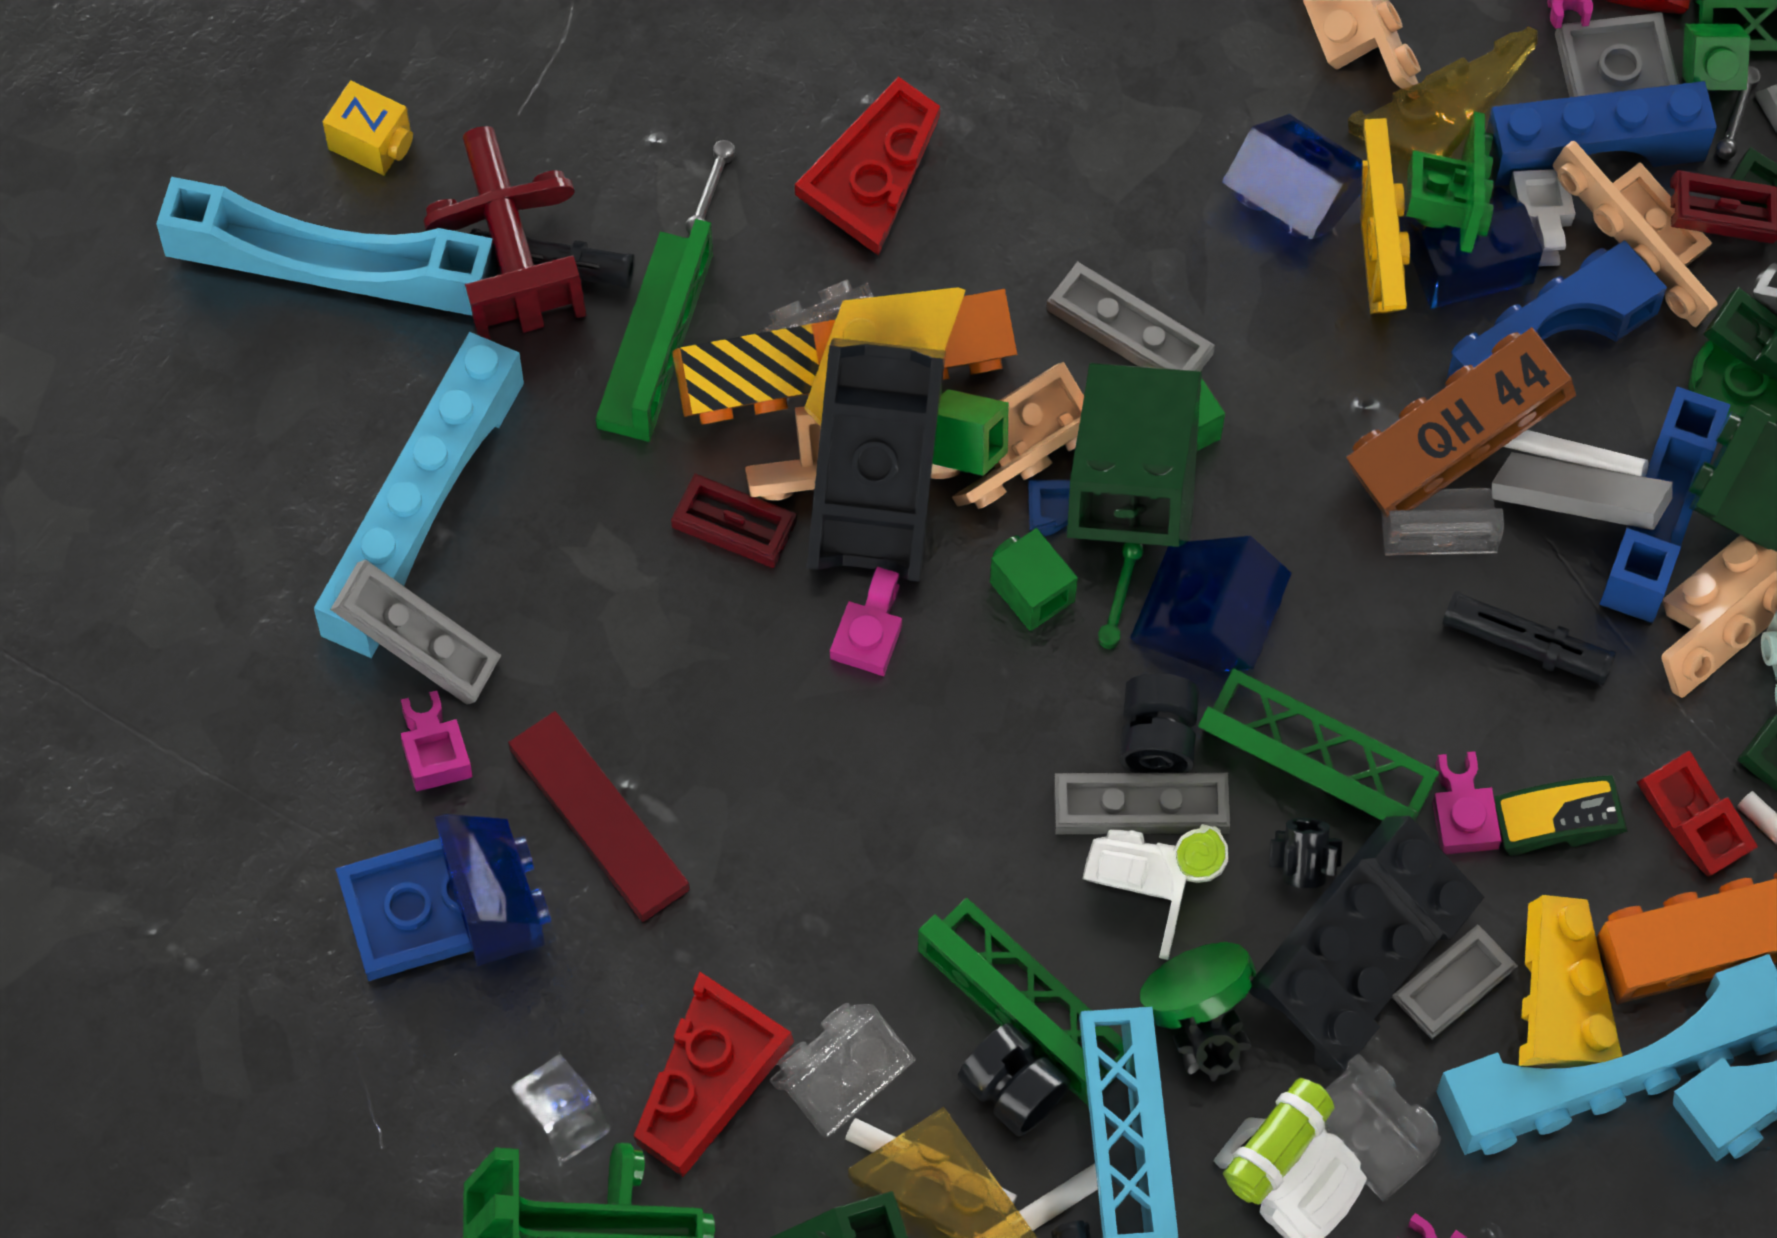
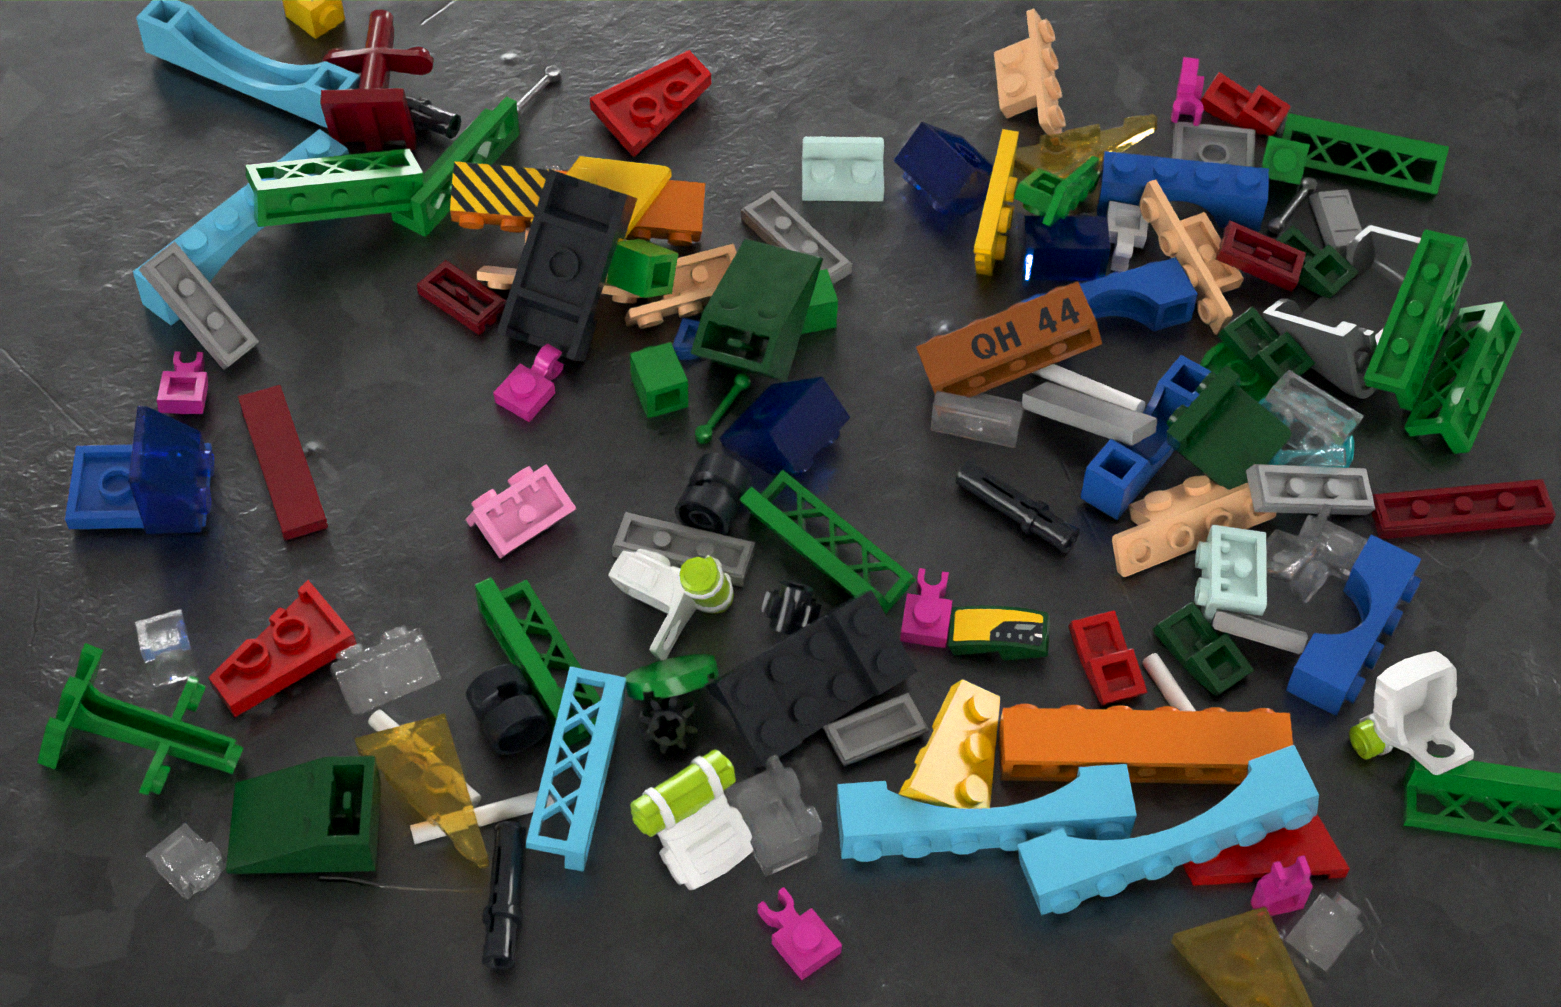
camera: 15 degrees right, 10 degrees down
none -> green fence [246,149,423,227]
none -> bright pink bracket [466,464,577,559]
none -> light aqua bracket [802,136,884,201]

